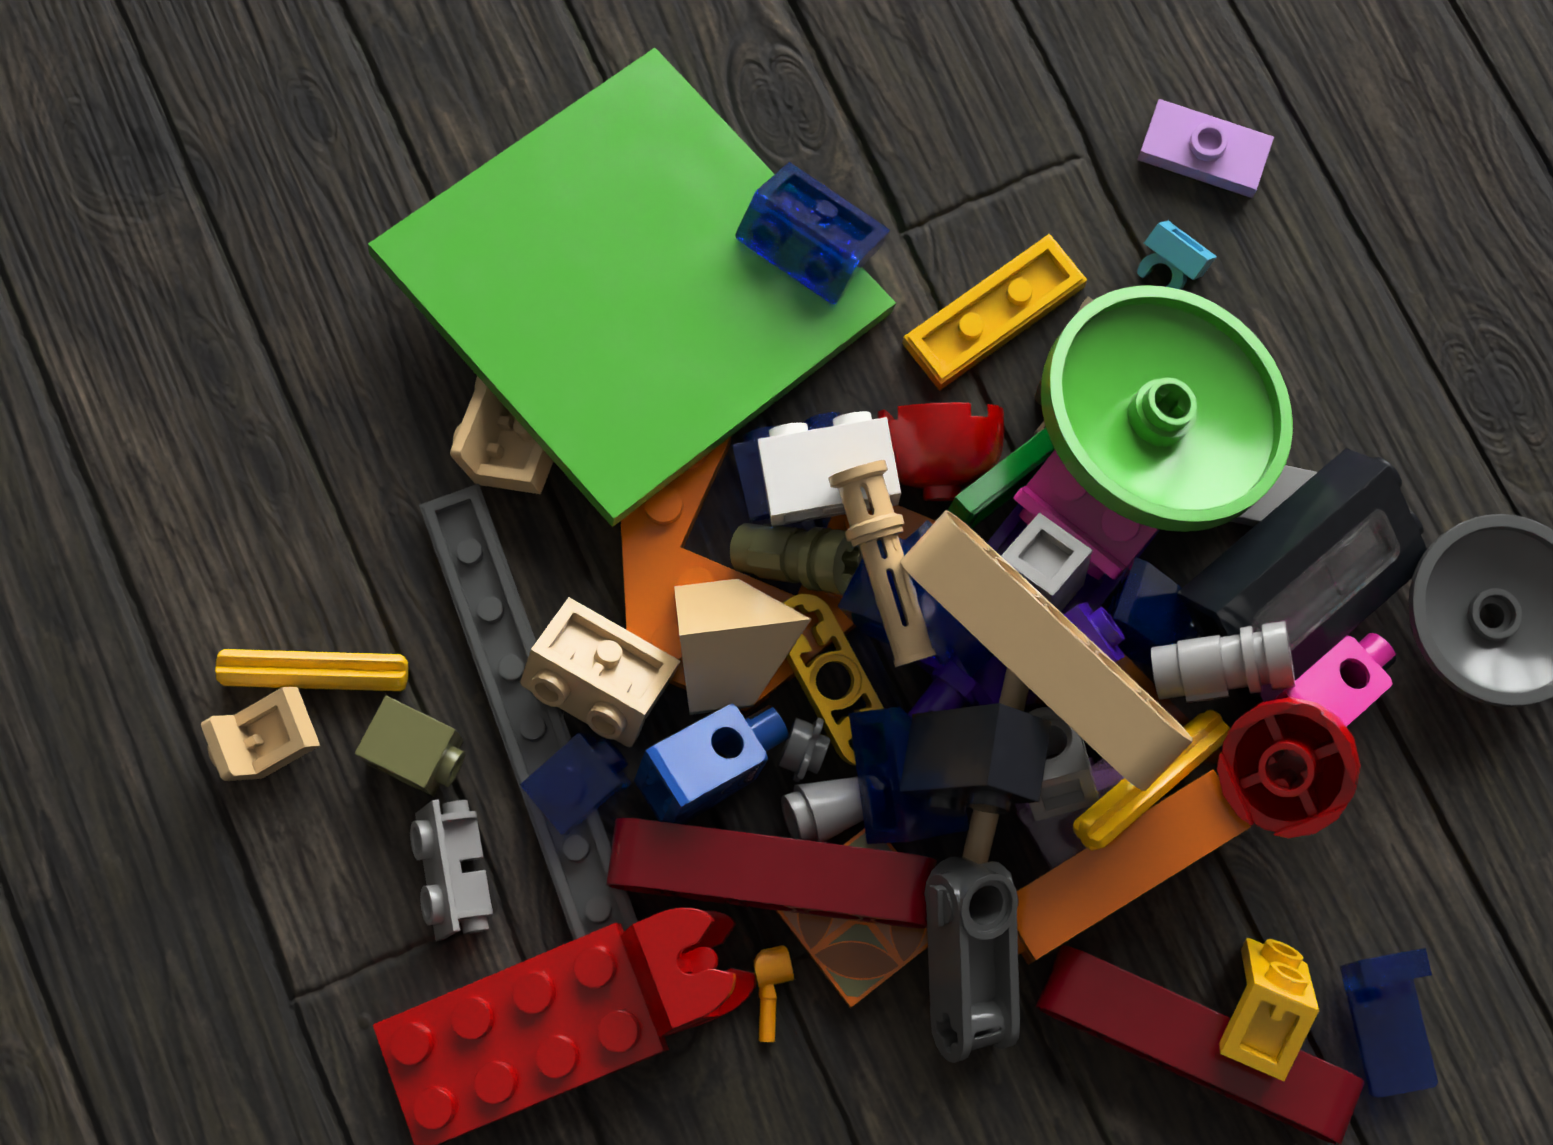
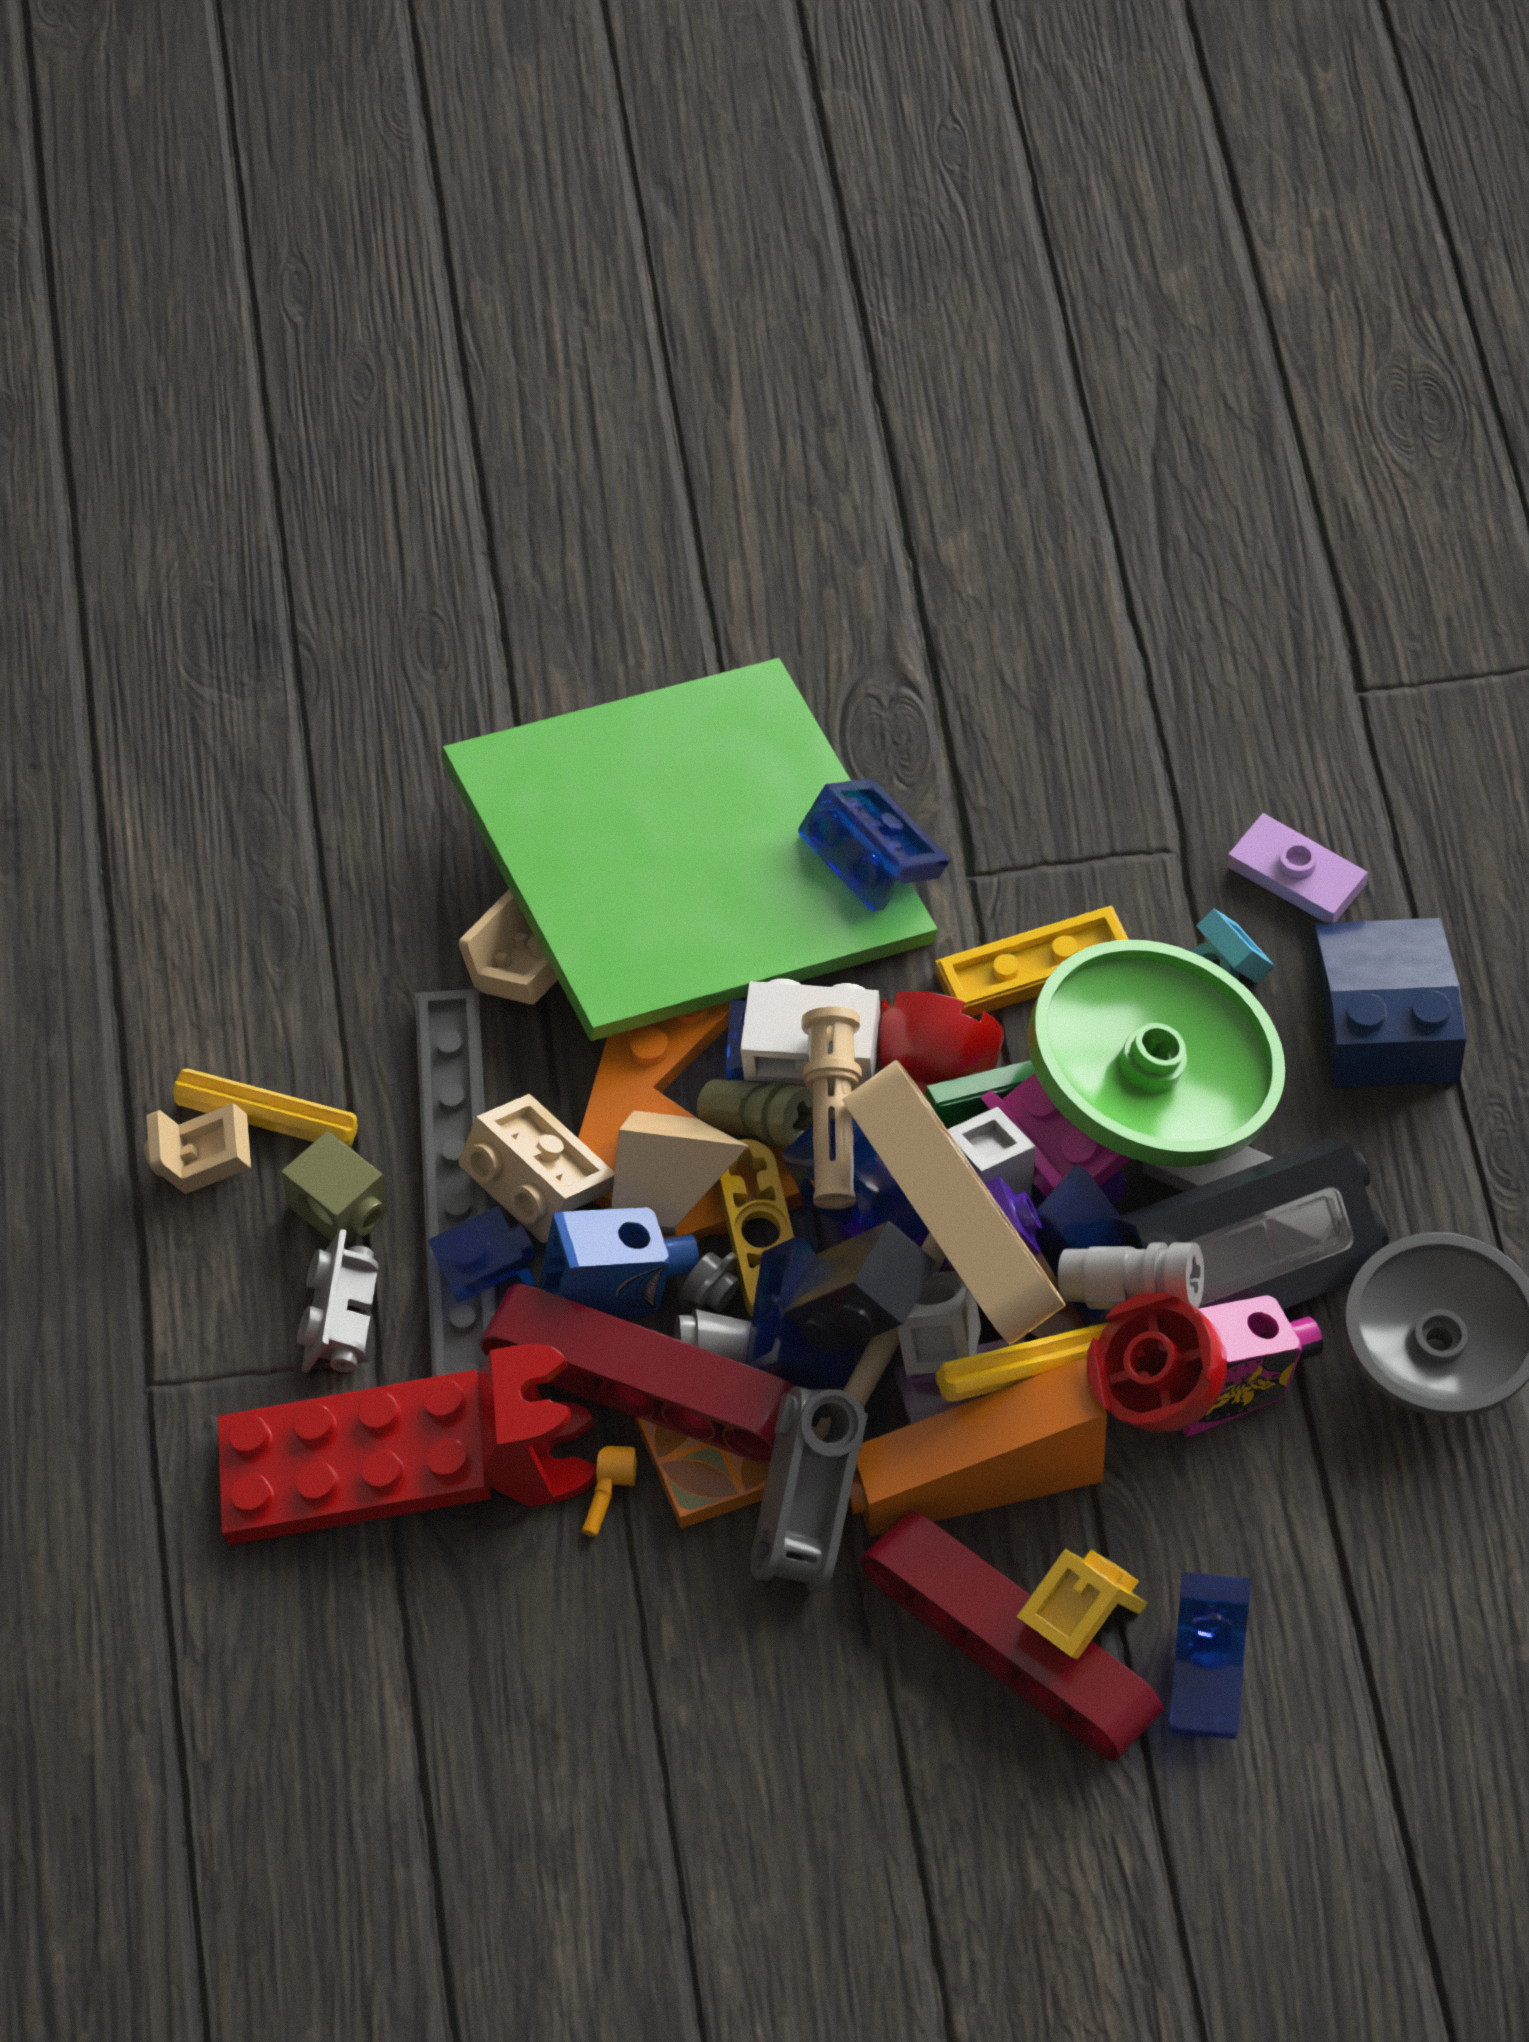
camera: 20 degrees right, 20 degrees down
none -> dark blue slope [1314,918,1467,1087]

